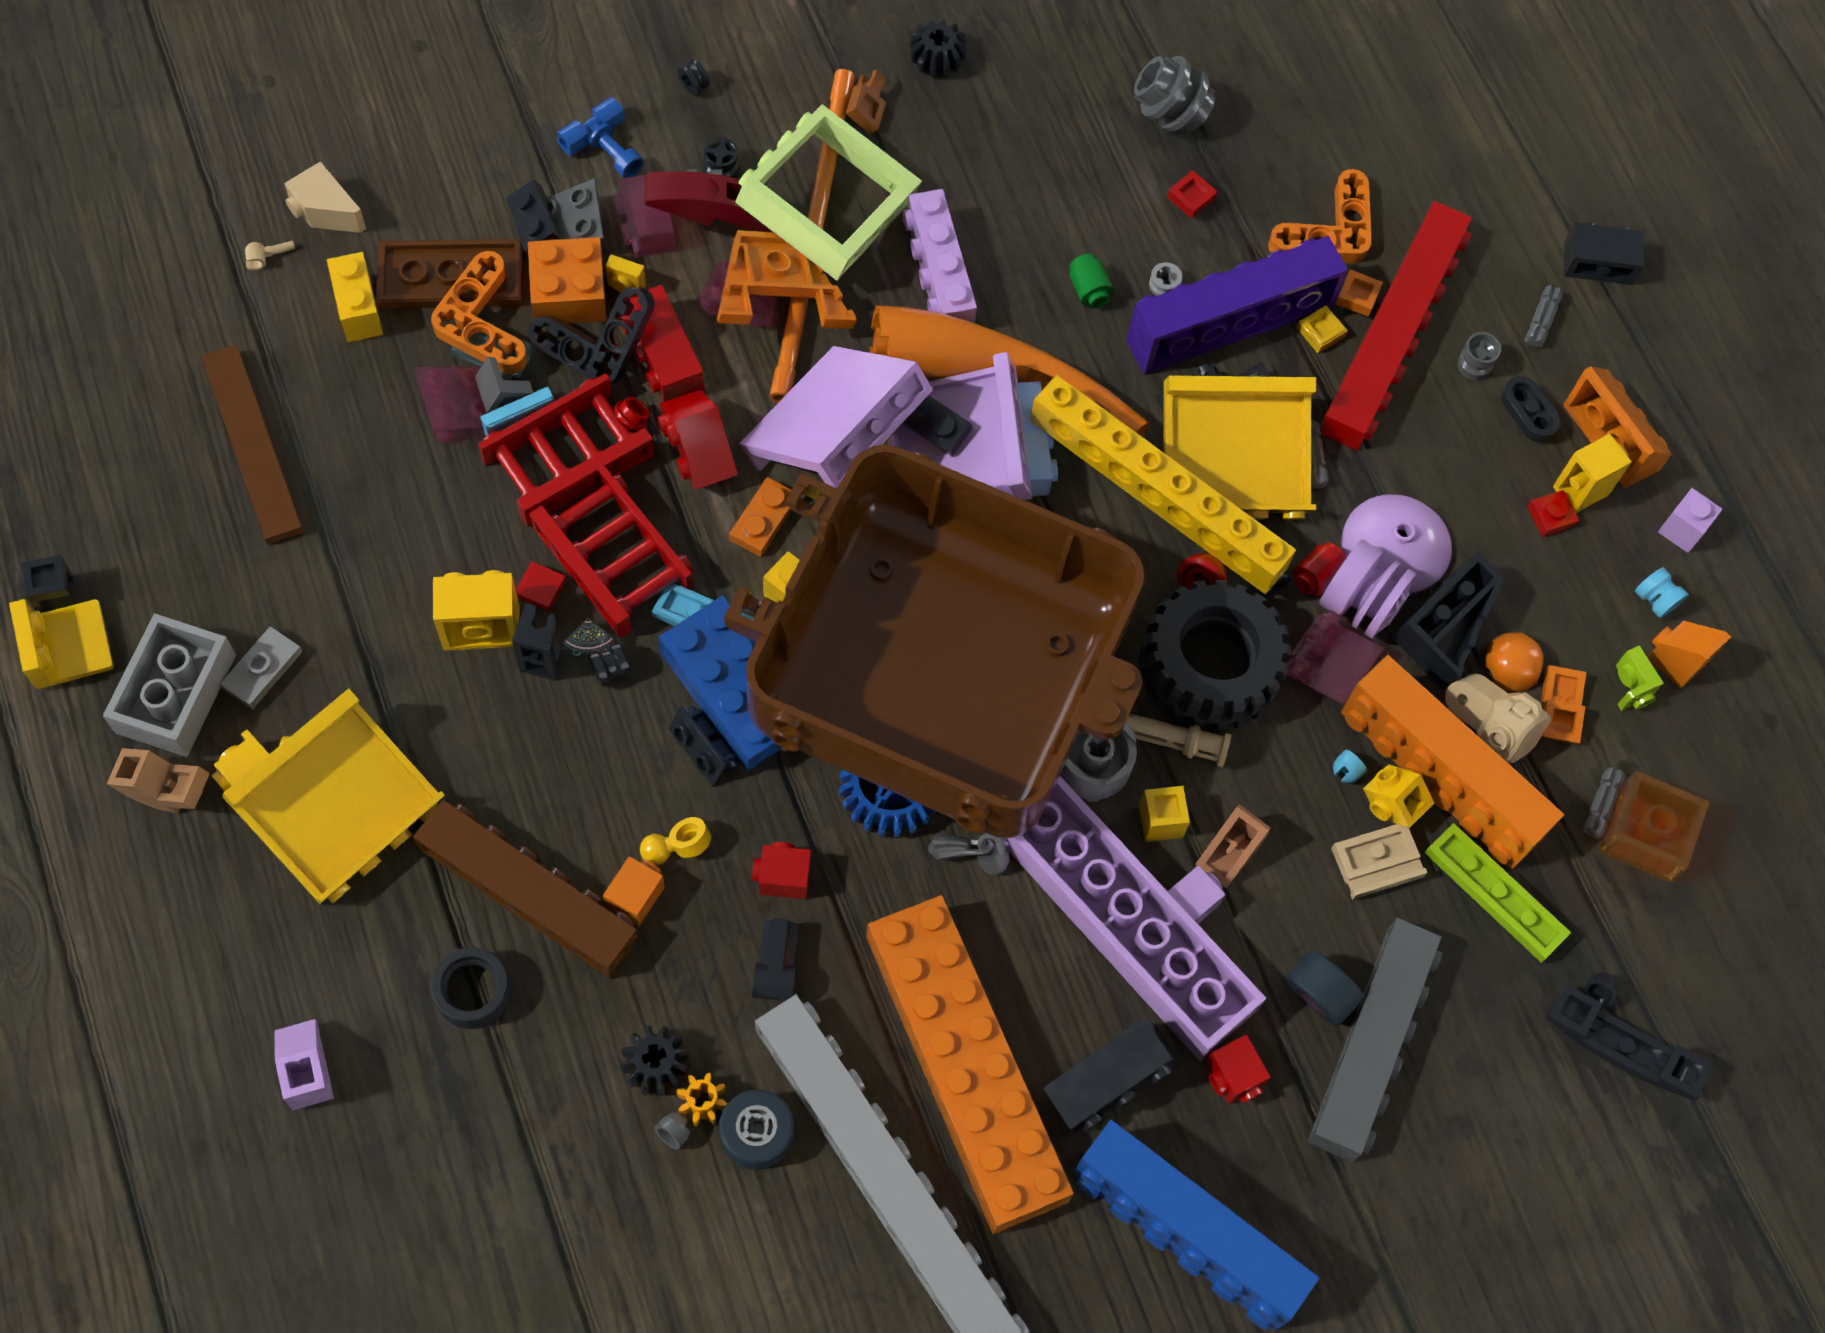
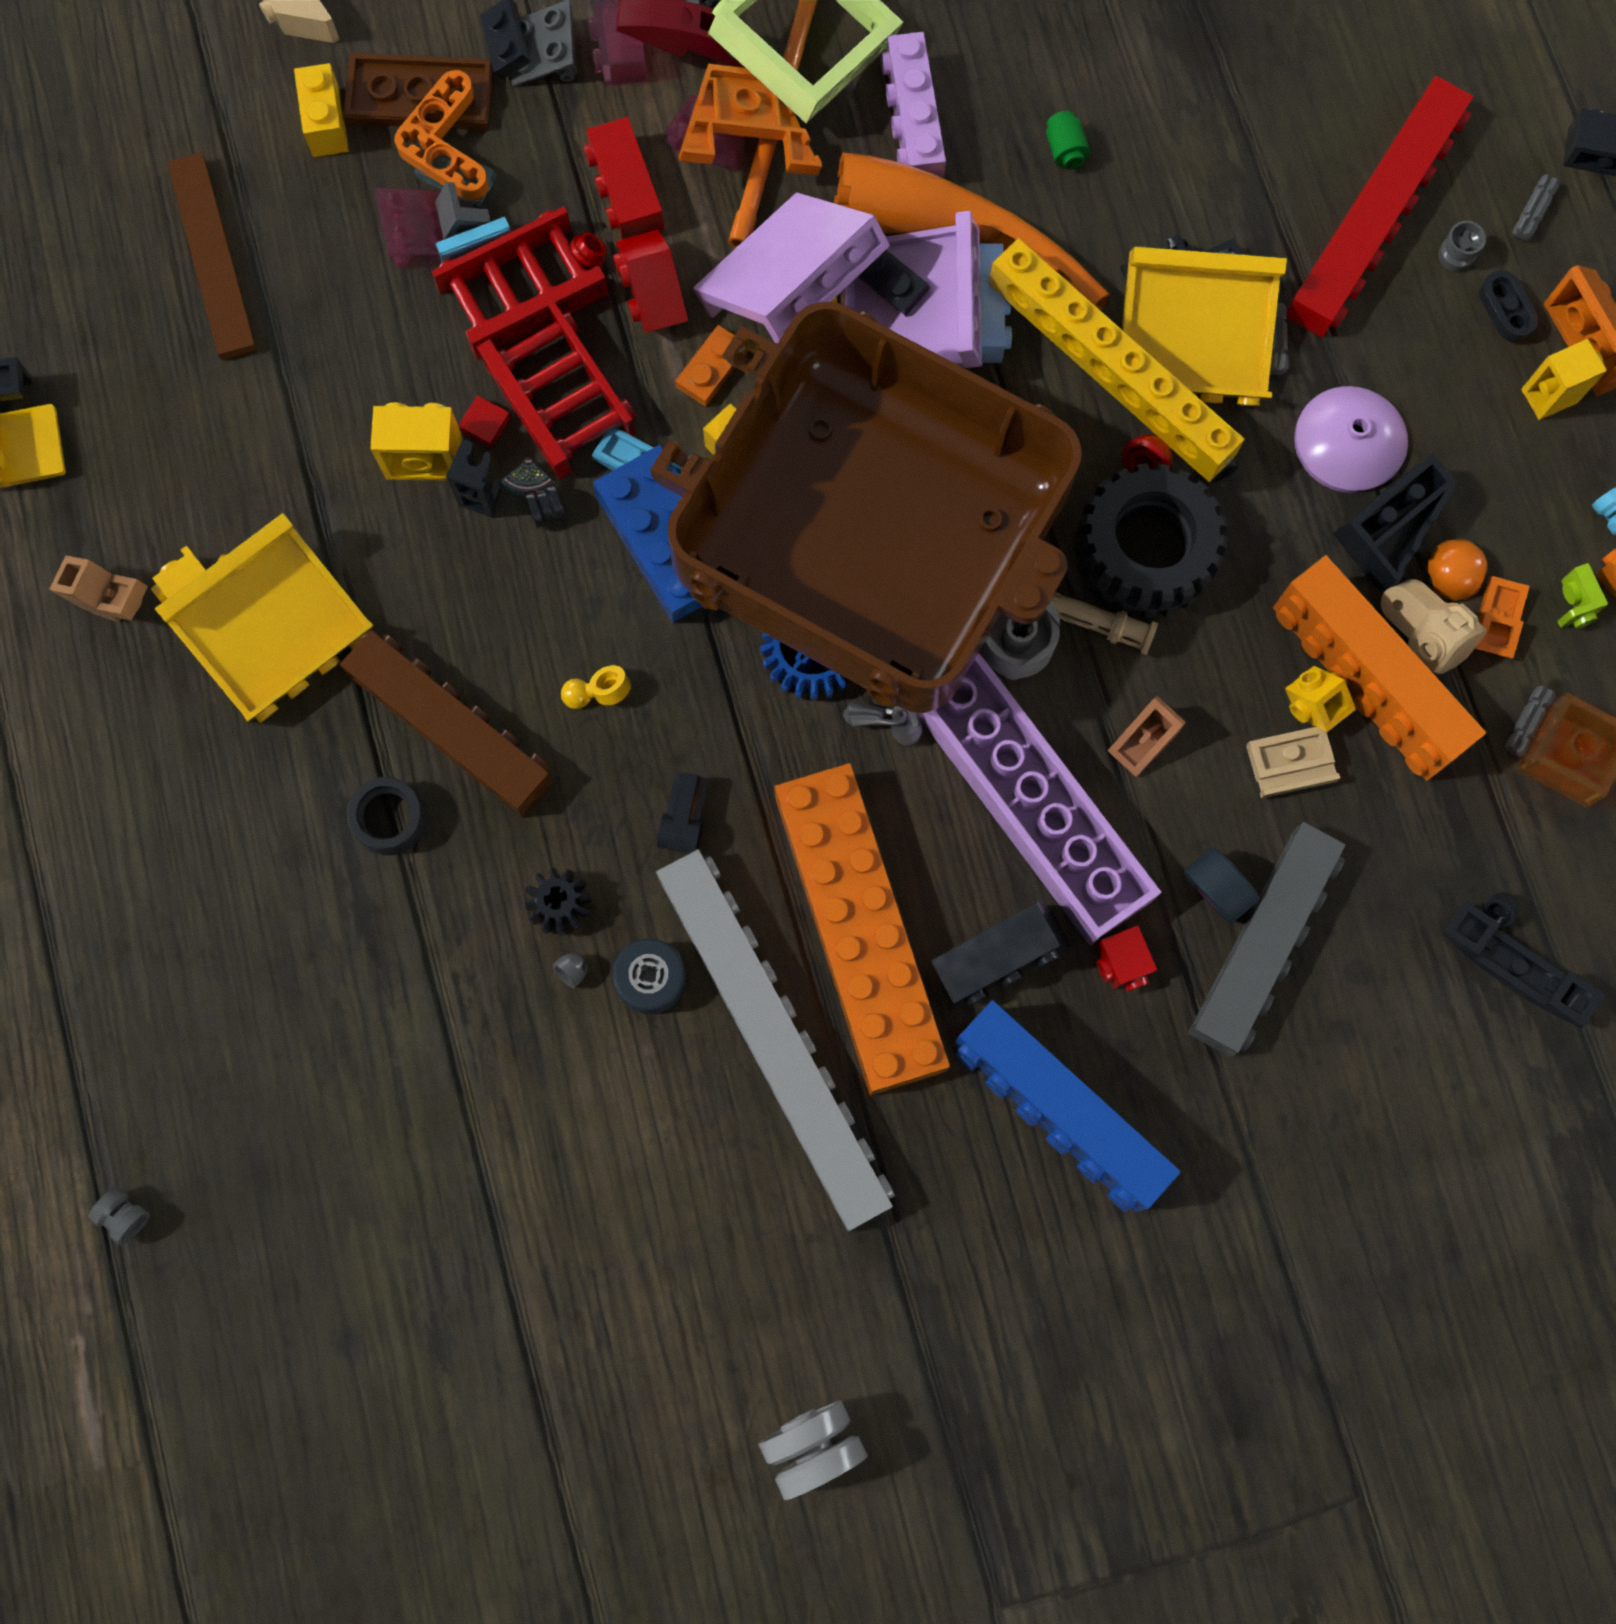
camera: 10 degrees right, 10 degrees up
light grey brick [103,613,236,757] -> none
light grey plate [220,626,302,710] -> none
tan hand [245,241,295,271] -> none
lavender slope [275,1019,334,1110] -> none
orange brick [528,237,607,324] -> none
black beam [528,287,655,384] -> none
orange brick [603,856,665,927] -> none
yellow plate [605,254,646,292] -> none
black hinge [668,706,740,787] -> none
light orange gear [677,1073,727,1127] -> none
red brick [752,842,811,899] -> none
dark purple brick [1126,236,1348,375] -> none
yellow panel [1139,786,1190,842] -> none
light grey bush [1149,262,1183,296] -> none
red plate [1167,170,1218,219] -> none
lavender brick [1167,865,1225,924] -> none
orange beam [1268,169,1371,263] -> none
clear pink hinge [1286,610,1384,705] -> none
red brick [1293,542,1347,596] -> none
yellow tile [1296,305,1348,354] -> none
lavender wheel [1319,539,1416,640] -> none
medium azure hinge [1333,749,1367,783] -> none
orange plate [1336,270,1383,317] -> none
lime plate [1425,823,1571,963] -> none
red plate [1527,490,1580,537] -> none

